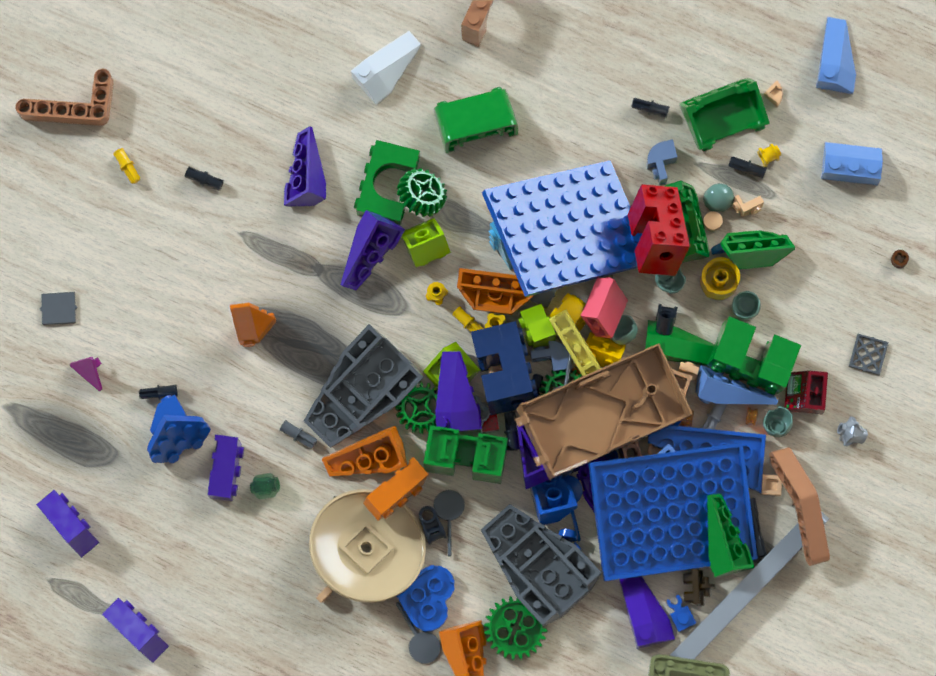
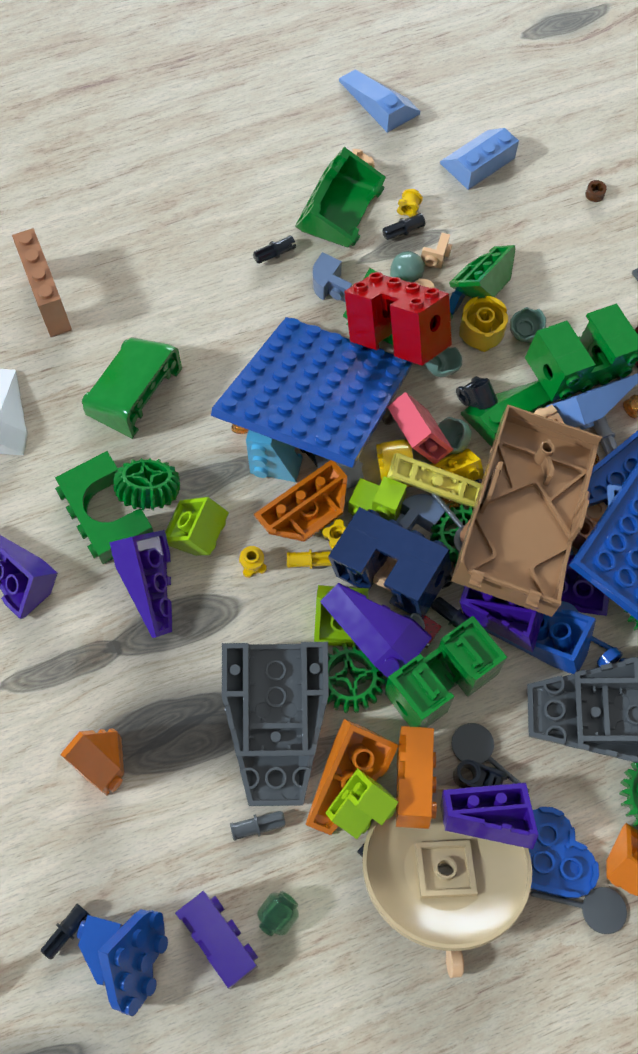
camera: 50 degrees left, 10 degrees down
none -> lime brick [325,768,398,839]
none -> dark purple wedge [440,783,538,849]

